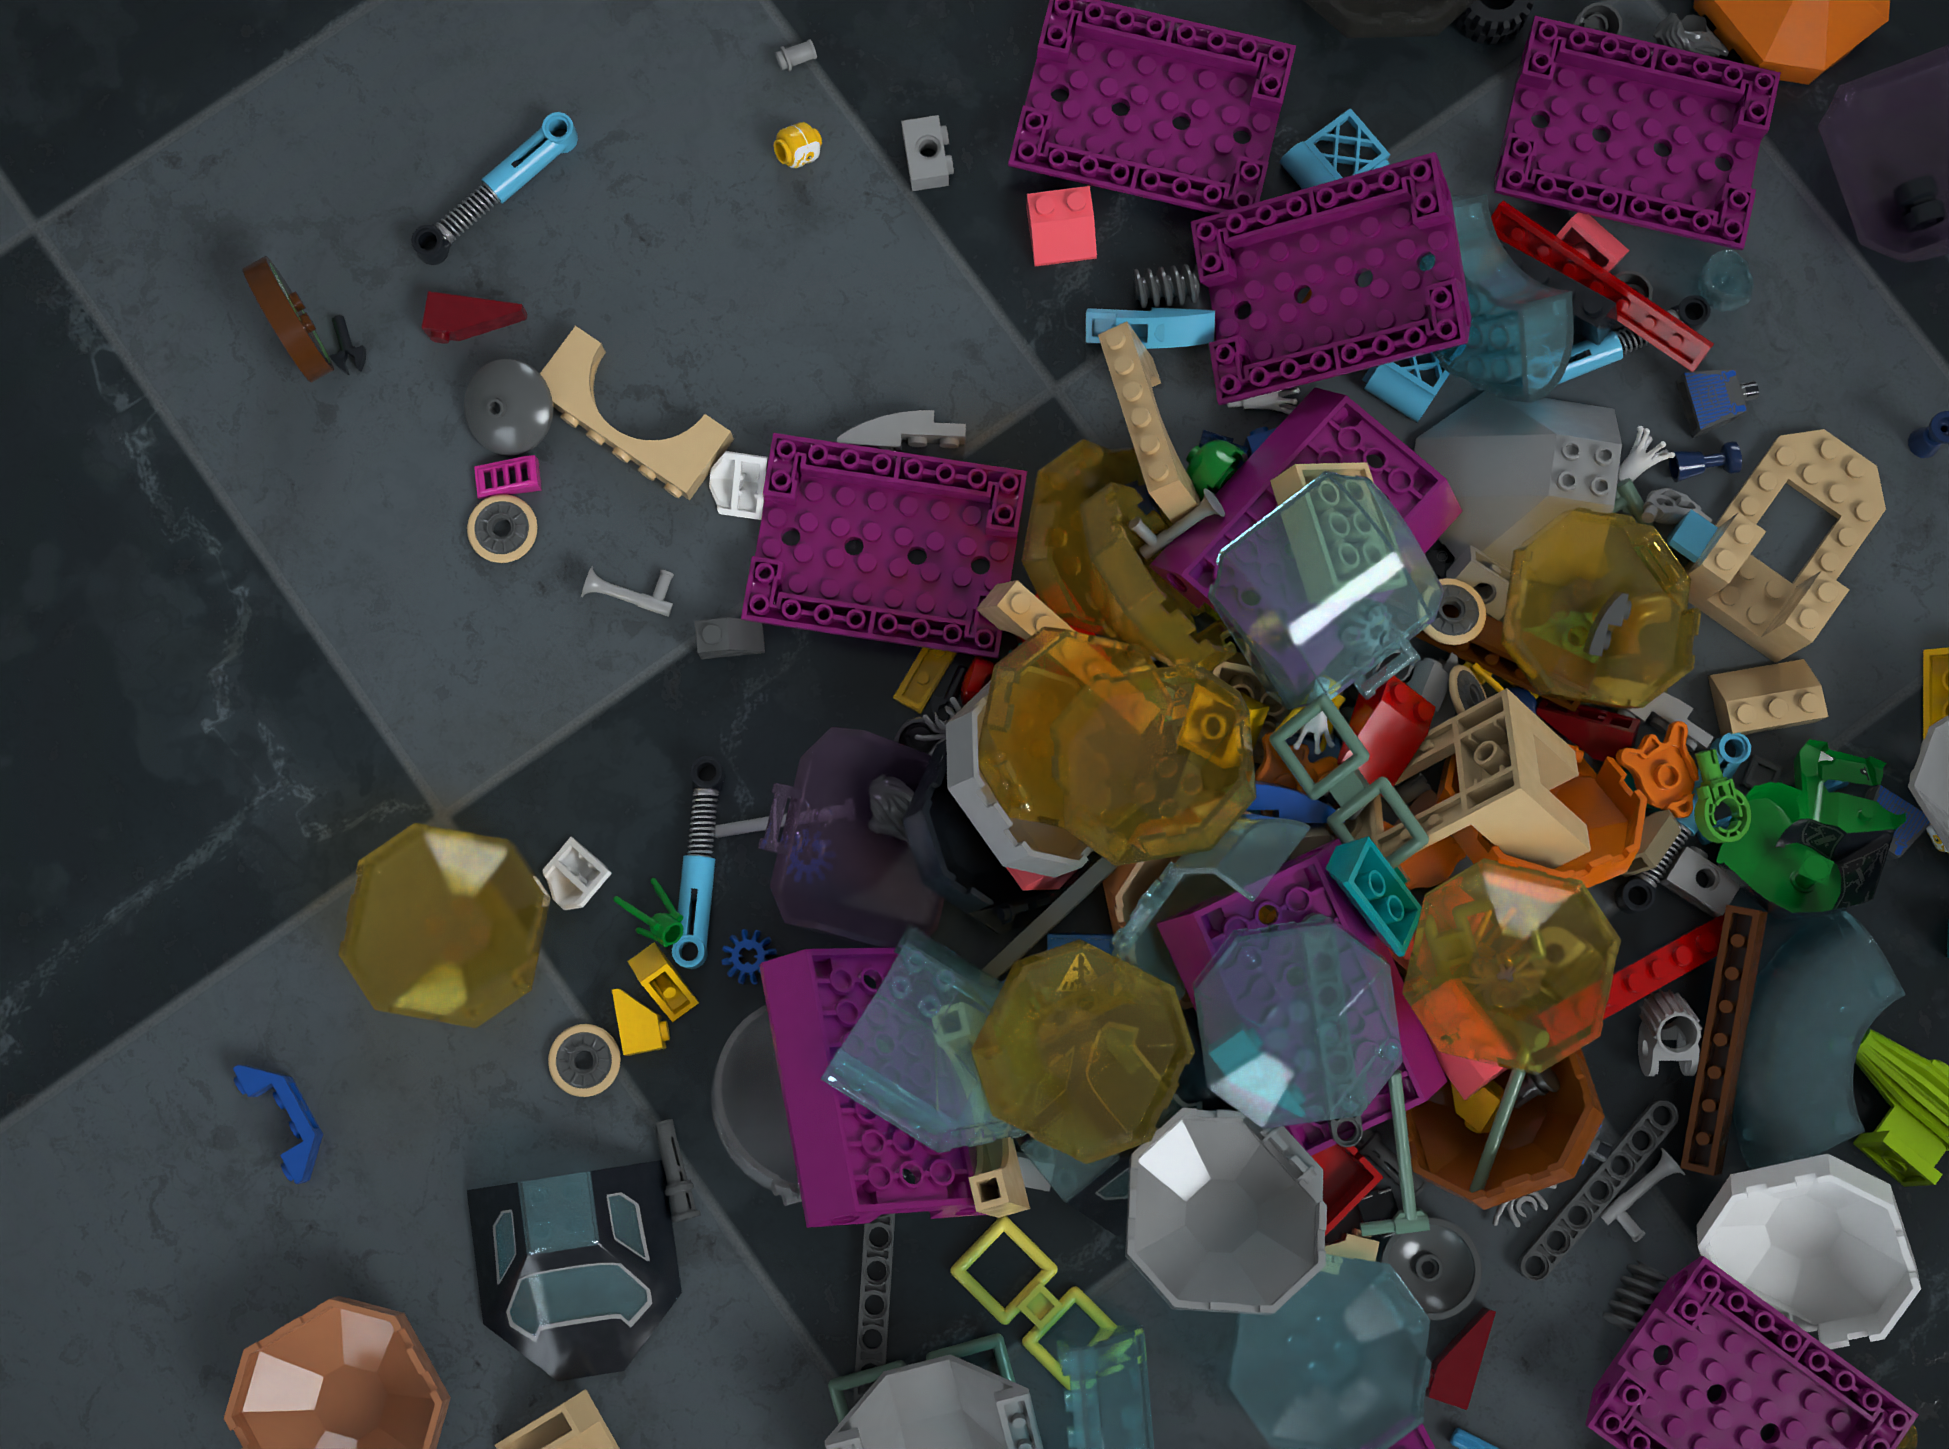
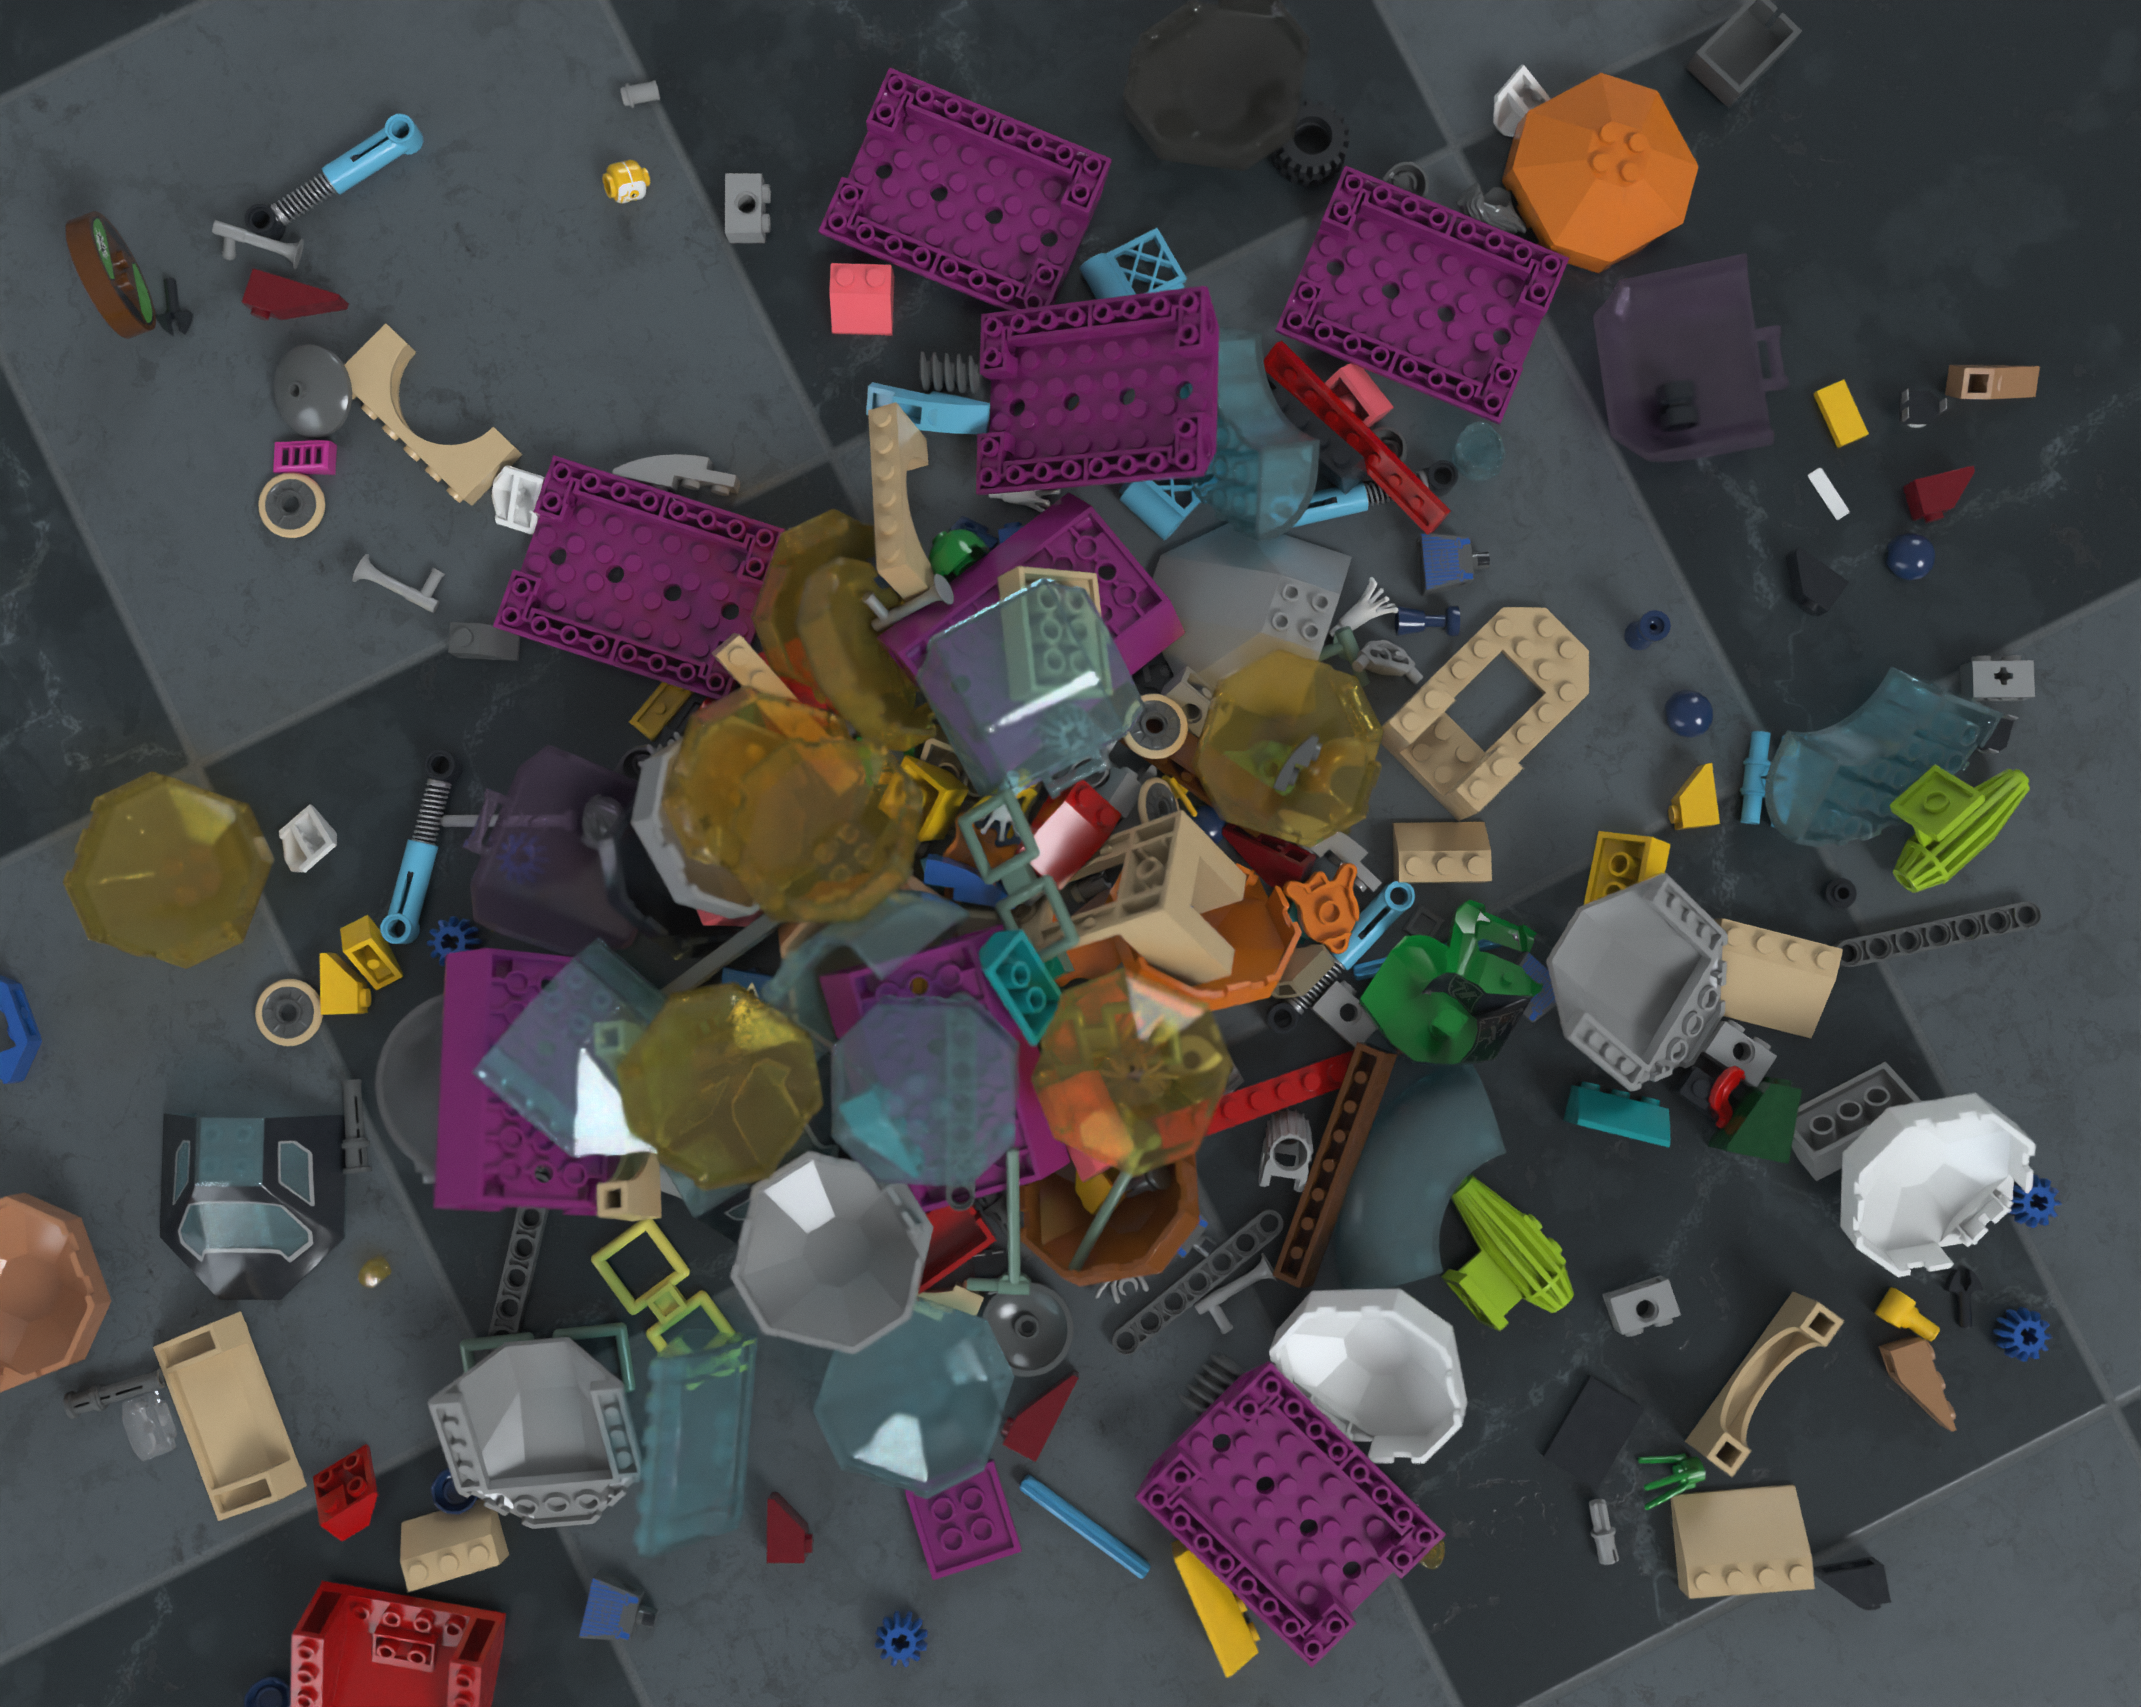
camera: 10 degrees right, 5 degrees up
green plant [613,878,684,947] -> none
medium azure slope [1667,509,1718,563] -> none
bright green pin [1694,748,1751,843] -> none
none -> light grey piece [212,220,304,269]
none -> clear yellow piece [358,1256,392,1288]

